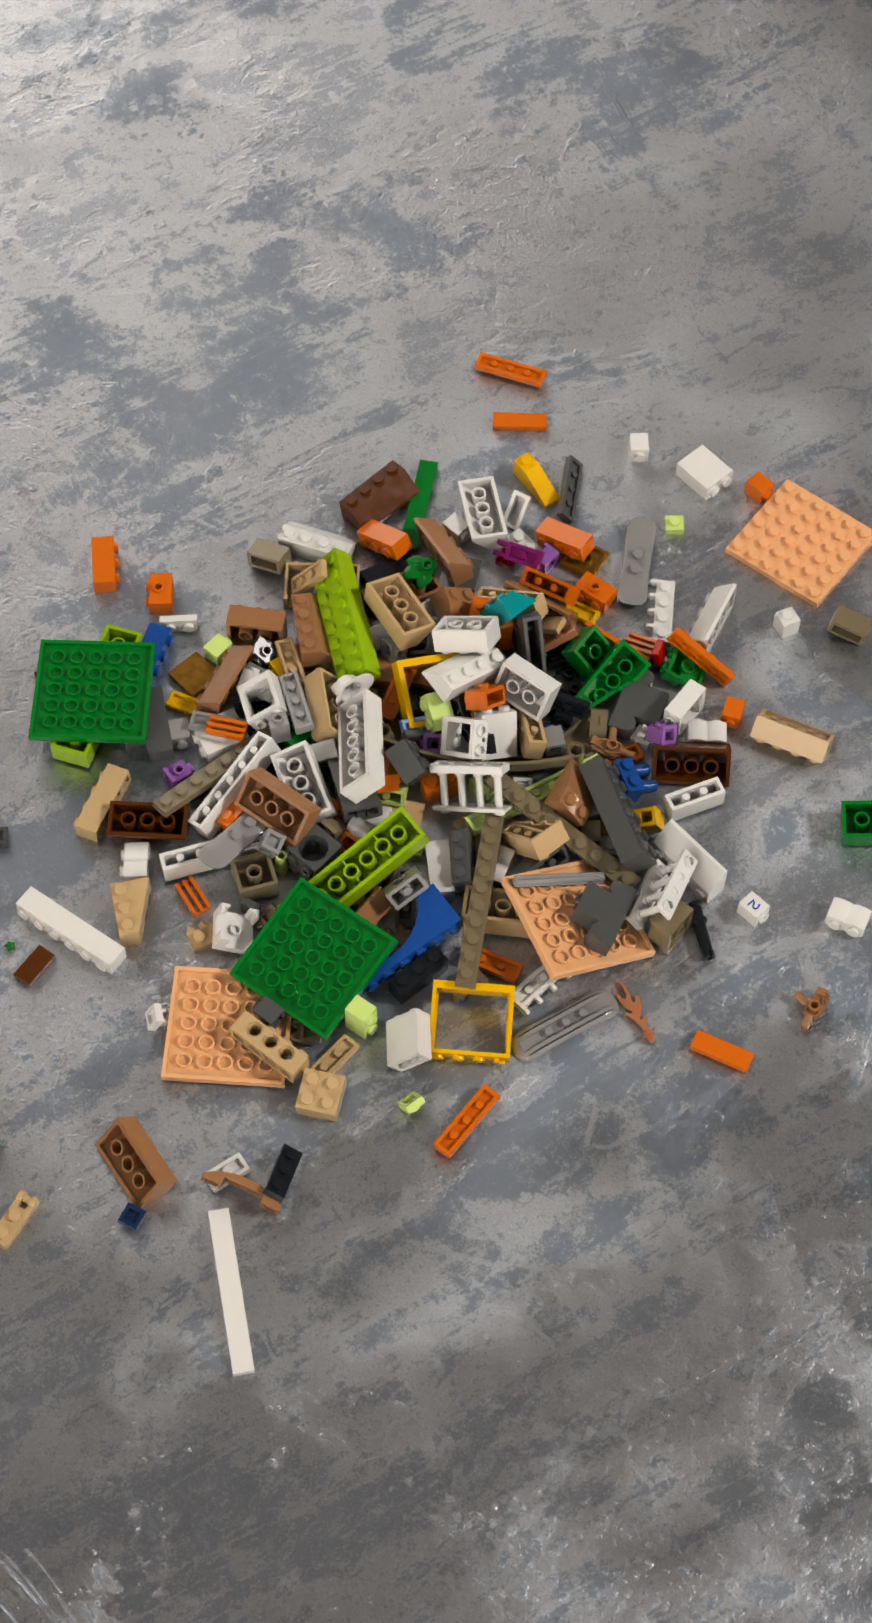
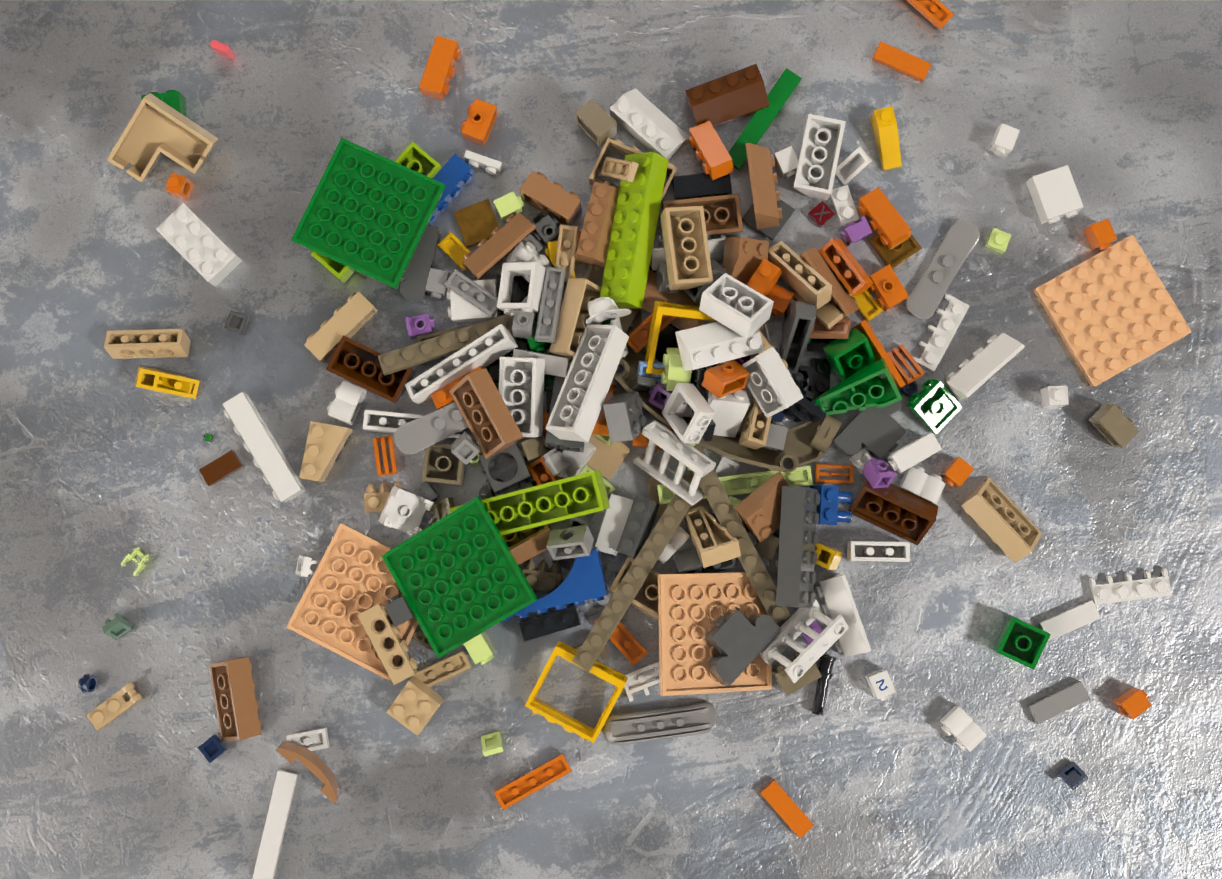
camera: 25 degrees right, 25 degrees up
orange tile [205,715,248,742] -> none
black plate [262,1143,303,1203] -> none
white brick [386,1008,432,1072] -> none
green plate [402,556,437,589] -> none
teal slope [479,591,536,626] -> none
magenta hinge [493,539,545,571] -> none
light grey axle [512,872,605,887] -> none
dark grey plate [556,455,583,524] -> none
medium nougat piece [588,727,635,760] -> none
nougat piece [616,980,656,1044] -> none
red tile [651,639,667,666] -> none
orange plate [666,627,736,687] -> none
medium nougat piece [793,986,830,1031] -> none

